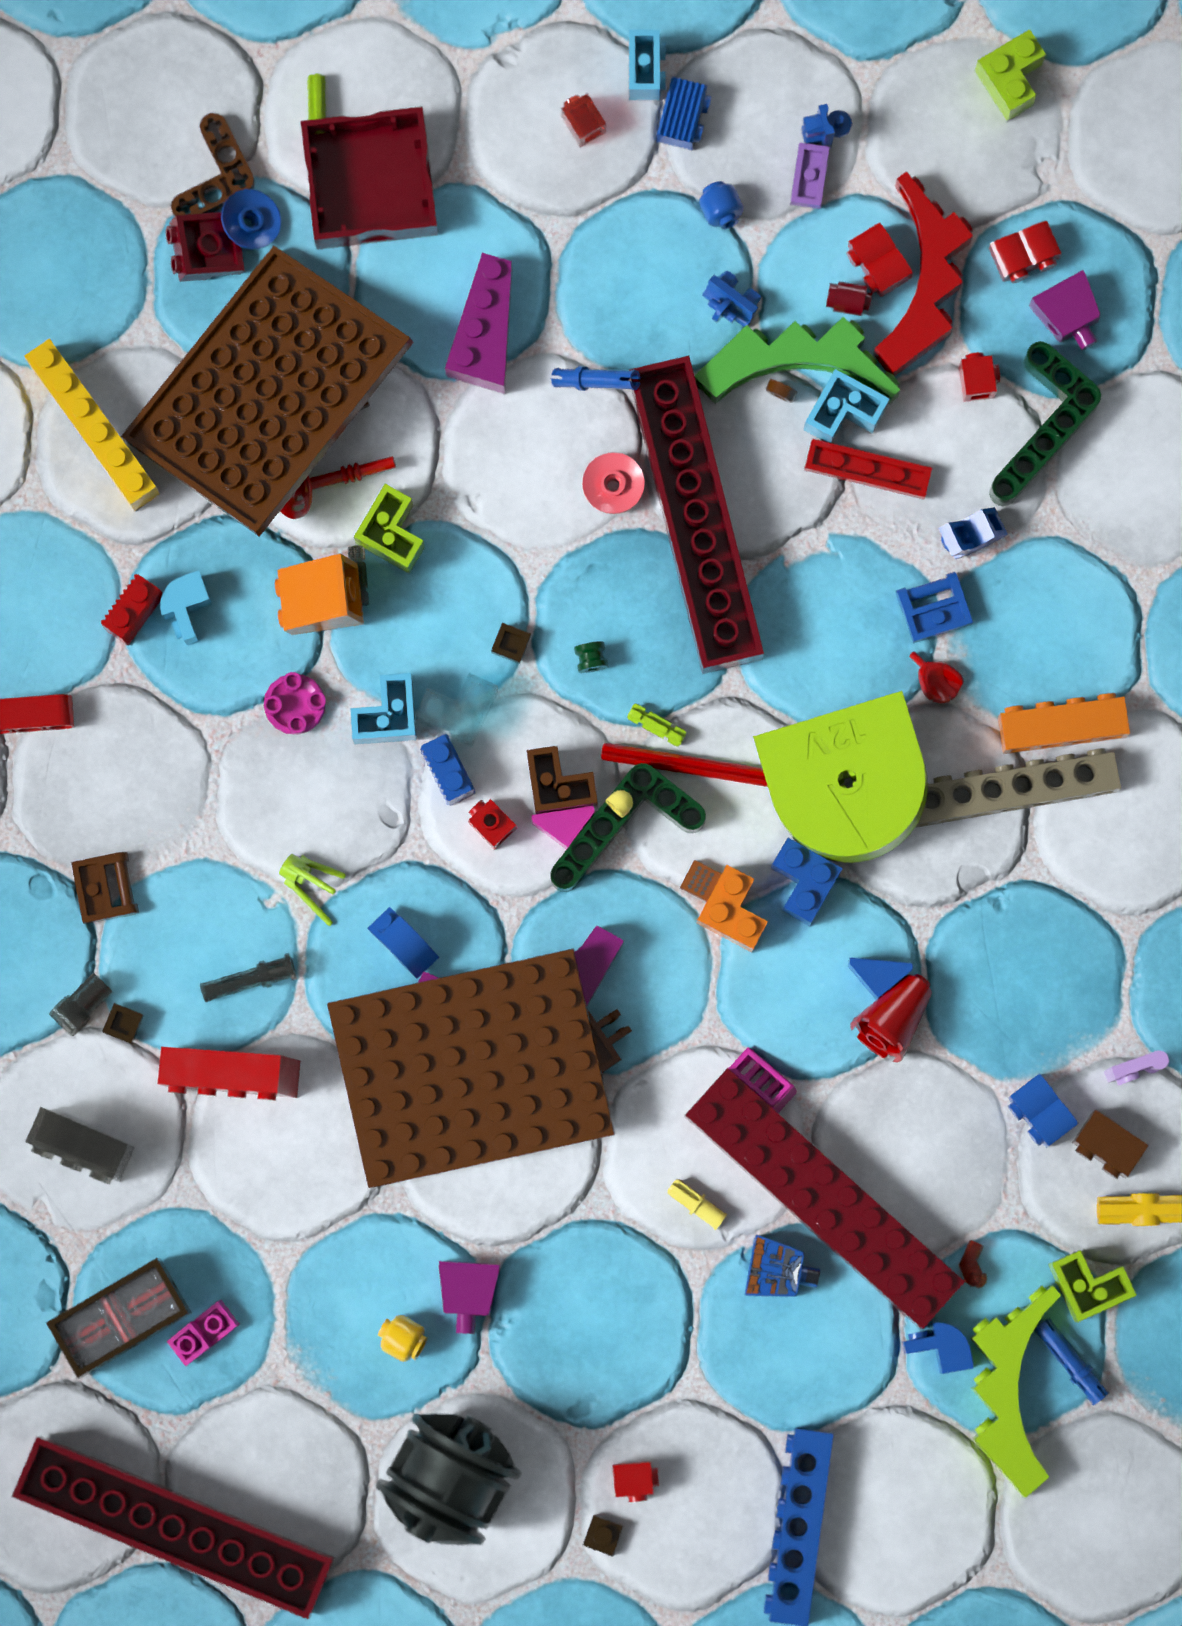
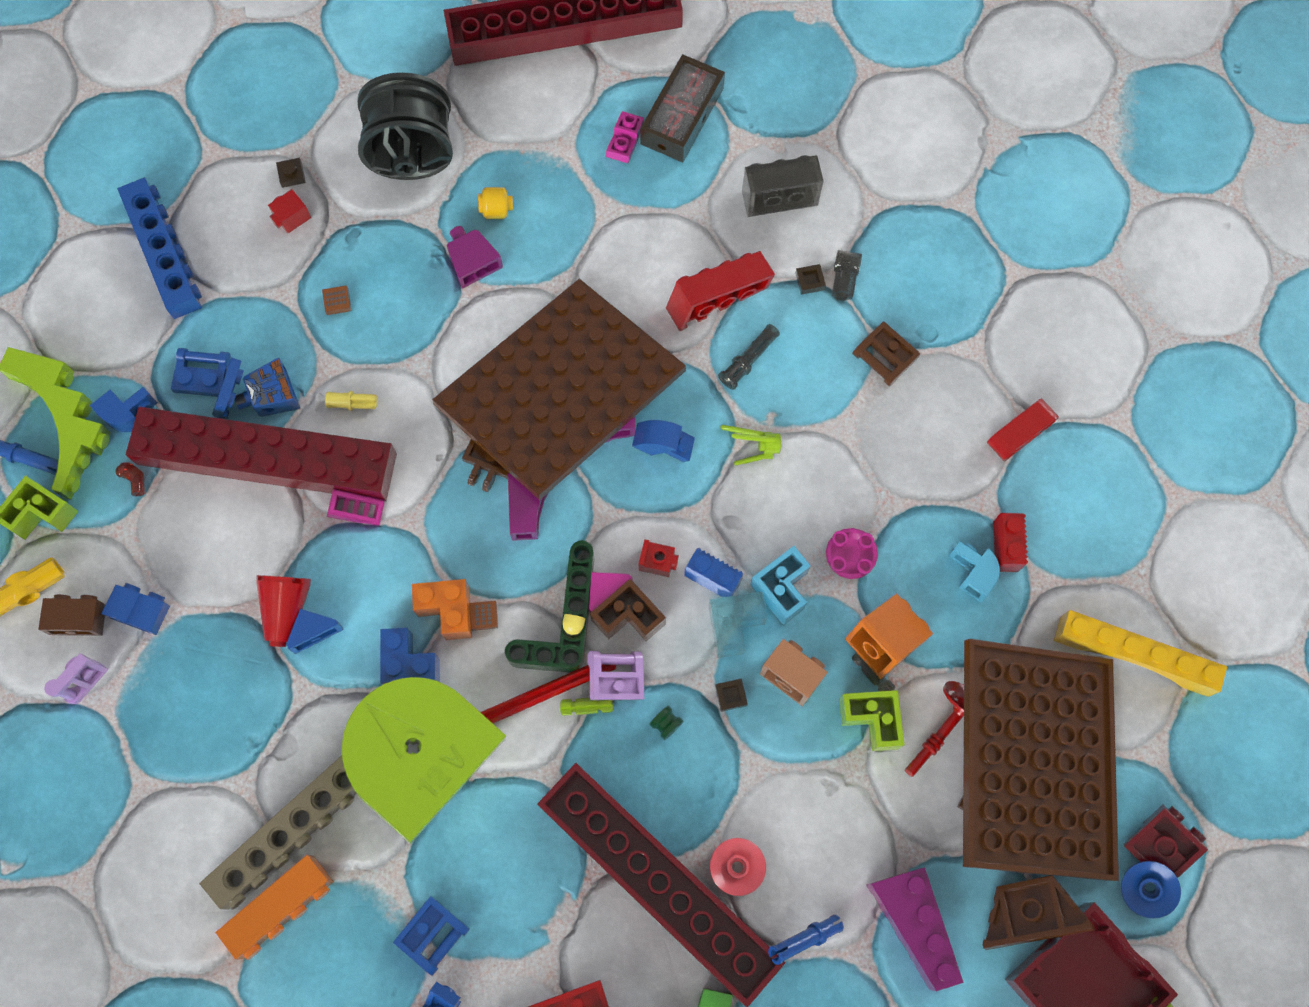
camera: 145 degrees right, 10 degrees down
reddish brown beam [171,113,255,217] -> none
red piece [909,651,964,703] -> none
none -> blue plate [171,348,231,397]
none -> blue plate [212,357,244,419]
none -> dark orange tile [322,285,352,315]
none -> lavender plate [587,651,644,700]
none -> nougat brick [760,639,828,707]
none -> reddish brown wing [982,875,1095,950]

